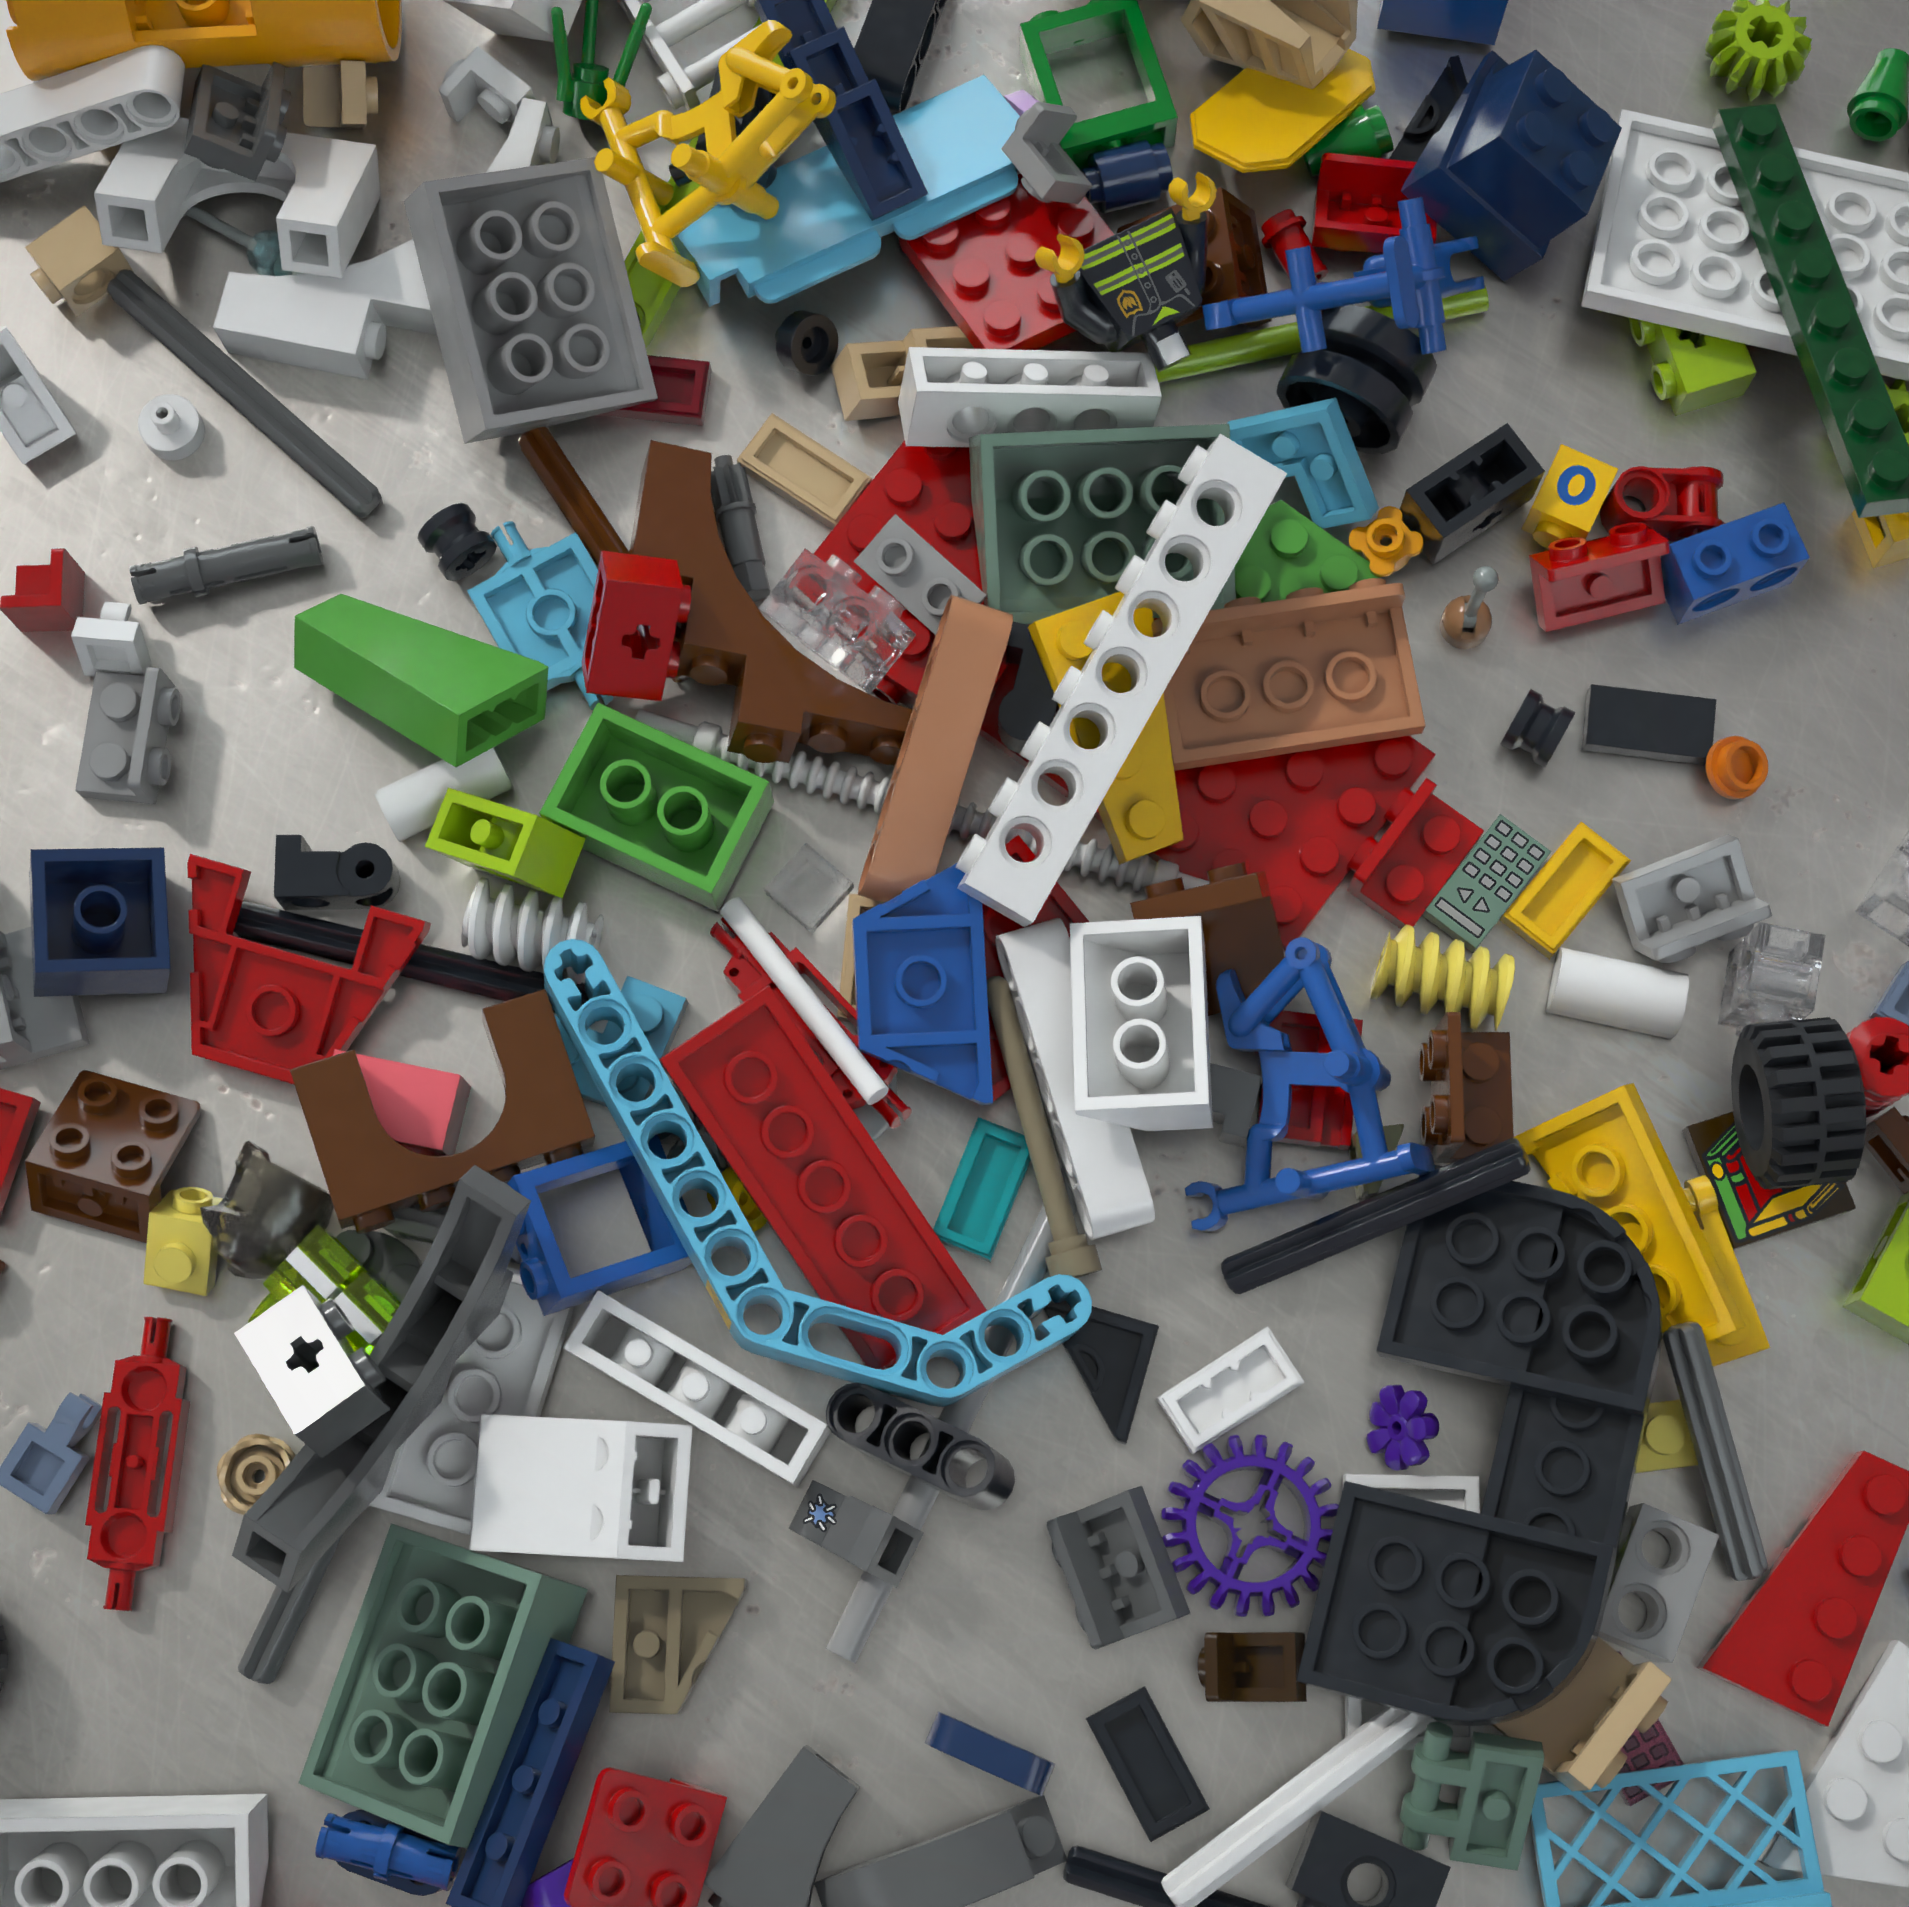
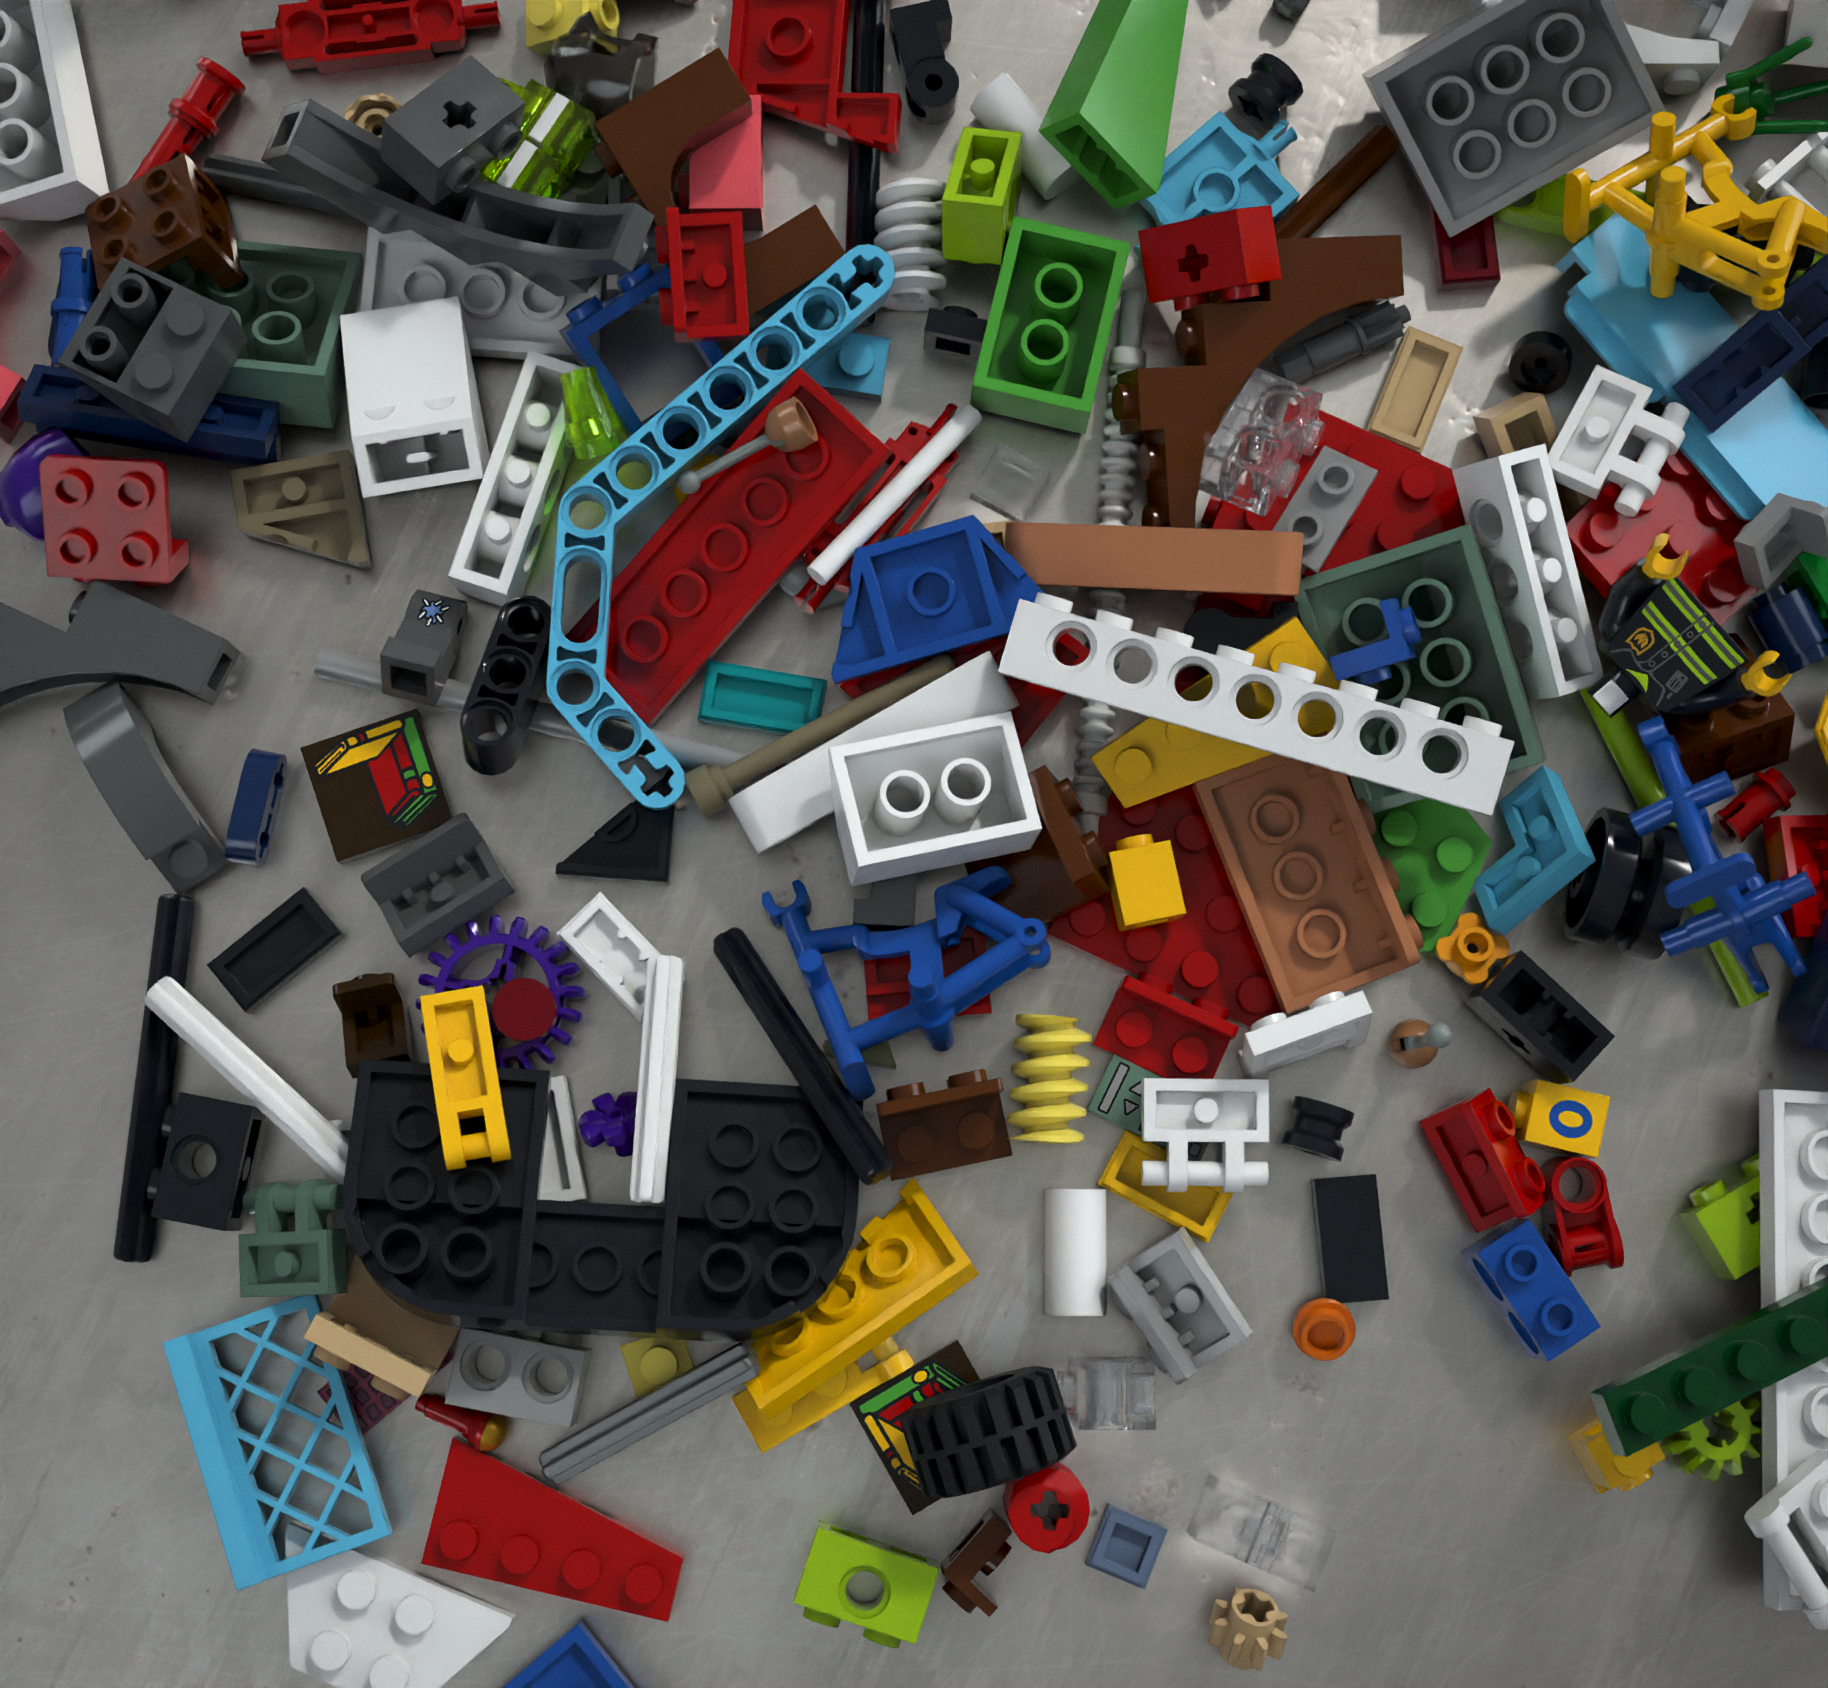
camera: 70 degrees right, 5 degrees up
none -> dark grey slope [58,257,248,443]
none -> reddish brown bracket [85,153,243,291]
none -> red pin [128,56,246,183]
none -> tile [300,709,454,865]
none -> red piece [415,1393,509,1452]
none -> yellow plate [420,985,512,1171]
none -> dark red tile [492,978,558,1042]
none -> clear neon green cone [559,366,626,461]
none -> white axle [629,955,684,1204]
none -> red bracket [655,207,750,343]
none -> hinge [677,397,818,494]
none -> black plate [923,306,988,361]
none -> yellow brick [1105,834,1186,932]
none -> white plate [1141,1078,1269,1193]
none -> white plate [1237,990,1373,1079]
none -> blue bracket [1329,598,1422,686]
none -> white plate [1548,364,1690,517]

